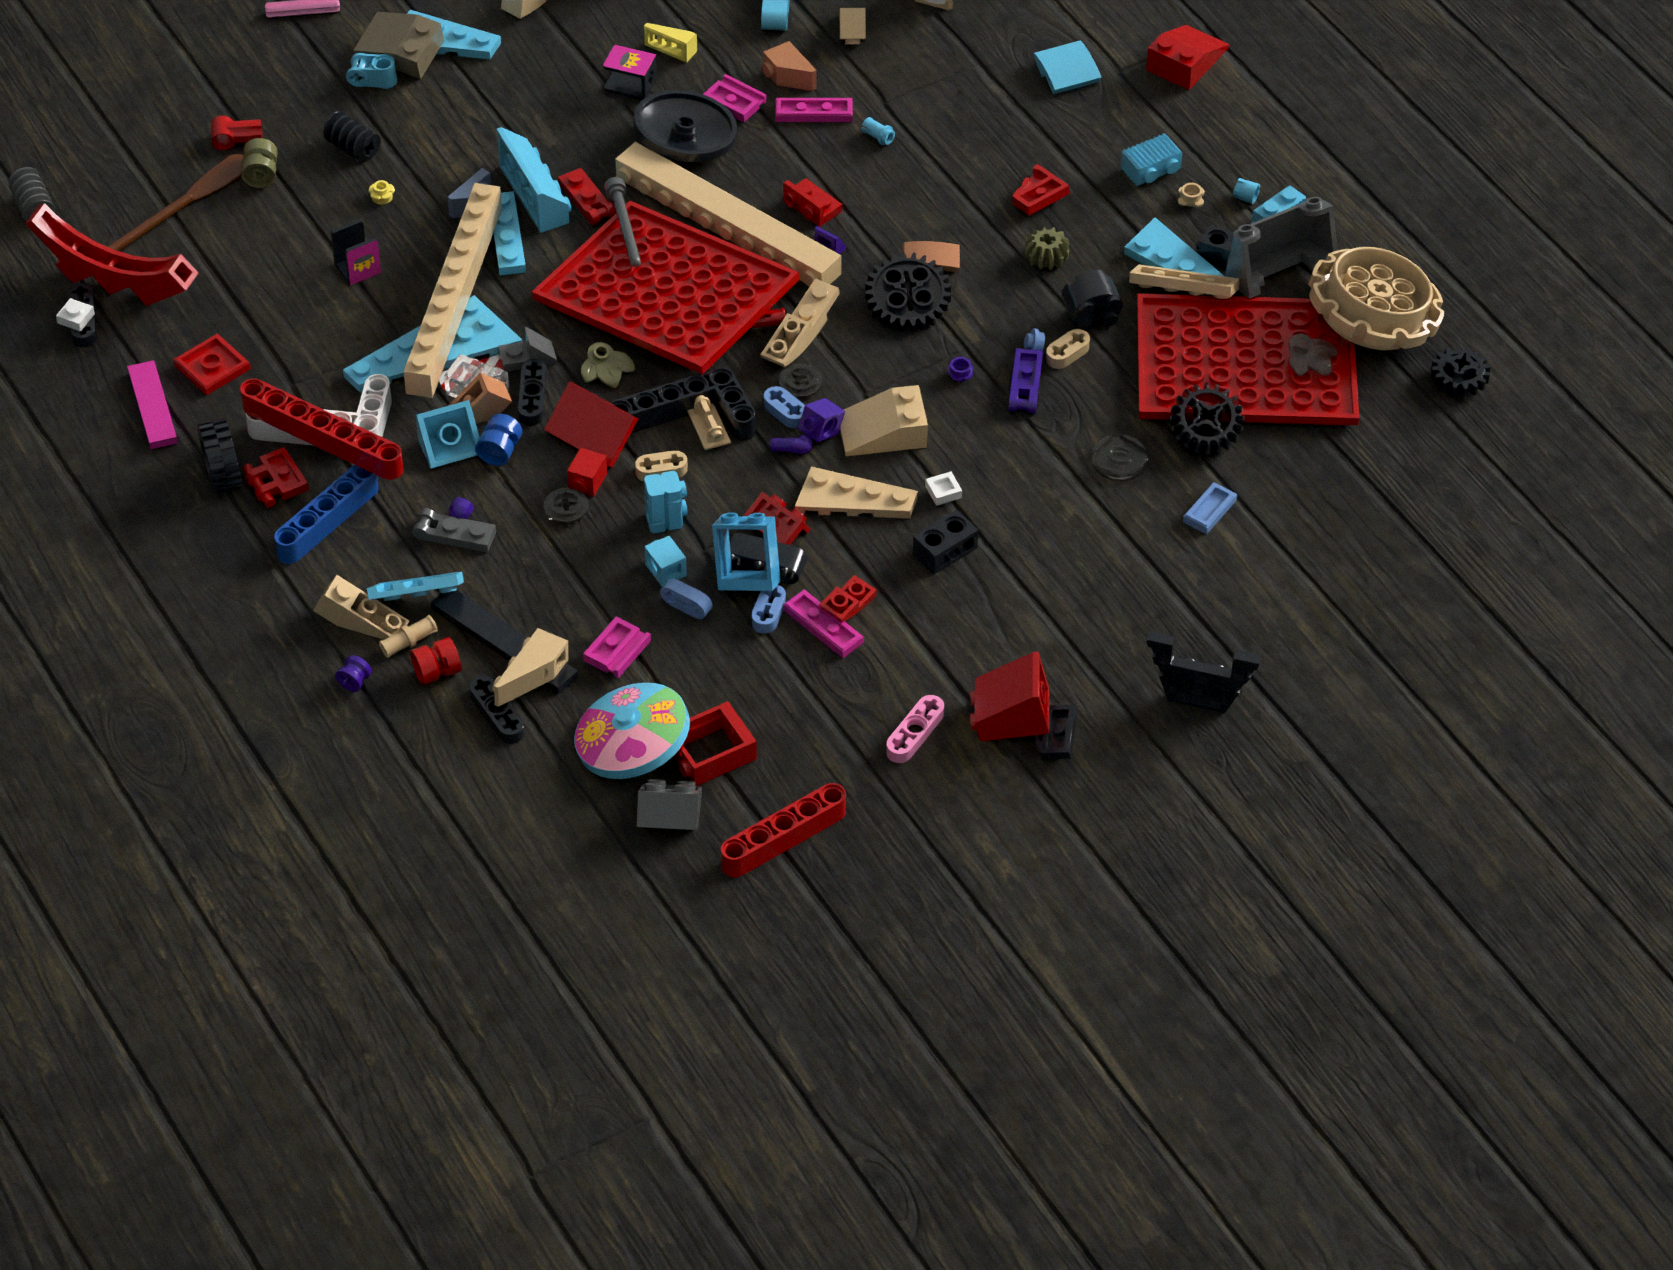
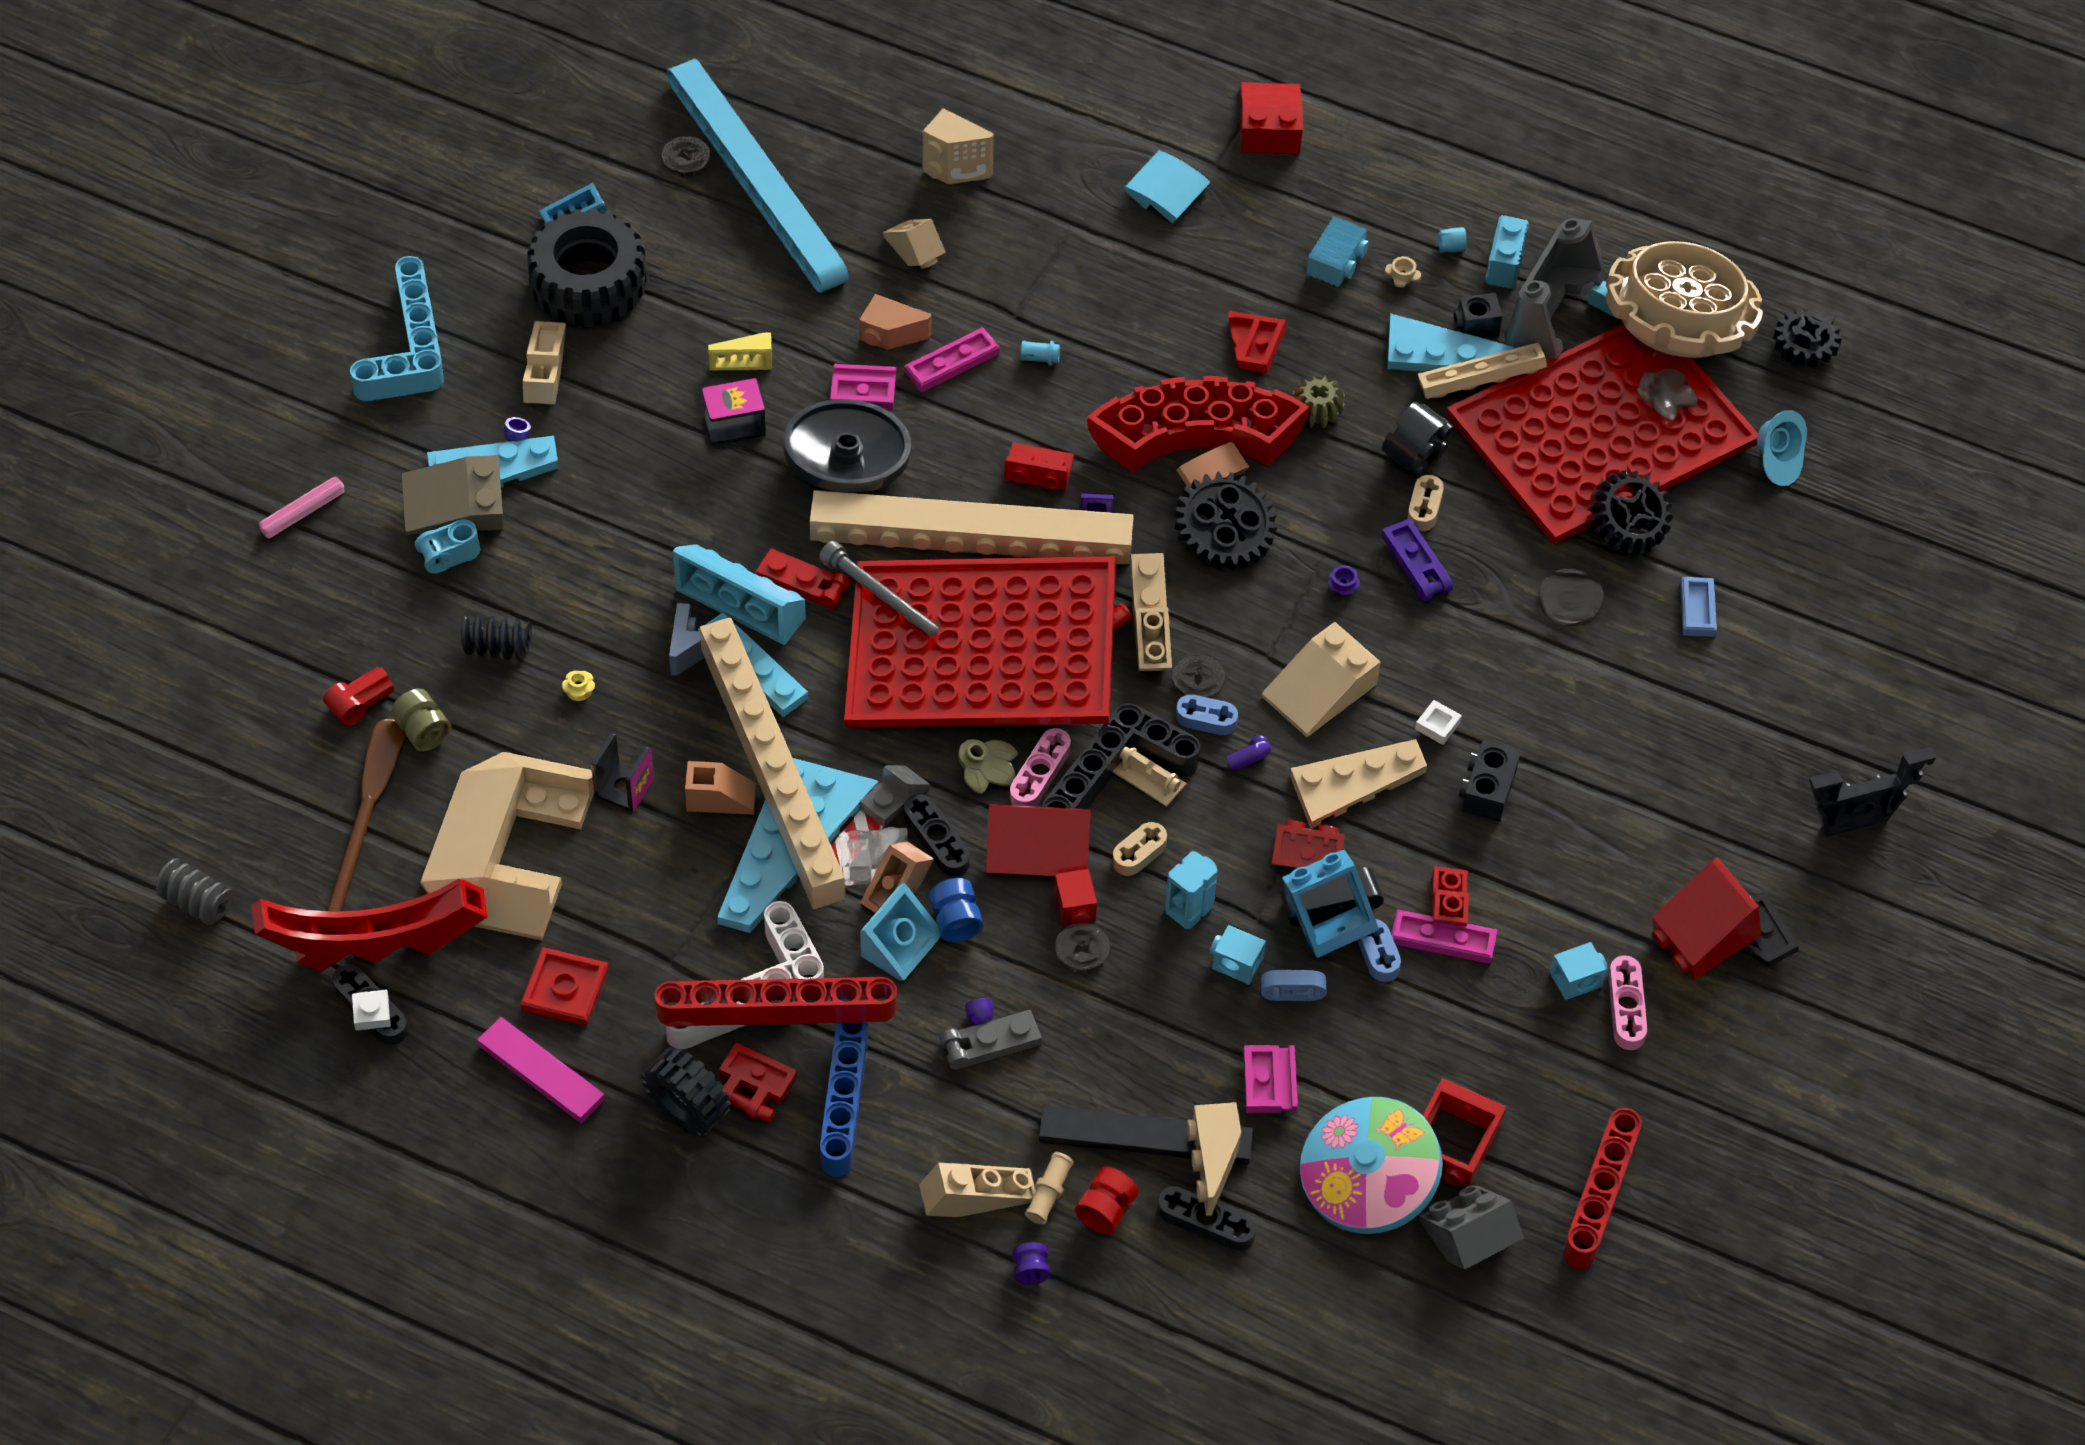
camera: 35 degrees left, 5 degrees up
medium azure wing [367,571,464,601] -> none
dark purple brick [798,398,846,442] -> none
medium blue plate [1024,328,1045,351] -> none
none -> tan slope [421,752,594,941]
none -> dark purple hinge [504,417,530,442]
none -> nougat slope [685,761,756,815]
none -> bright pink beam [1010,728,1071,807]
none -> red brick [1087,376,1309,473]
none -> medium azure brick [1550,942,1607,1000]
none -> medium azure piece [1757,411,1807,486]

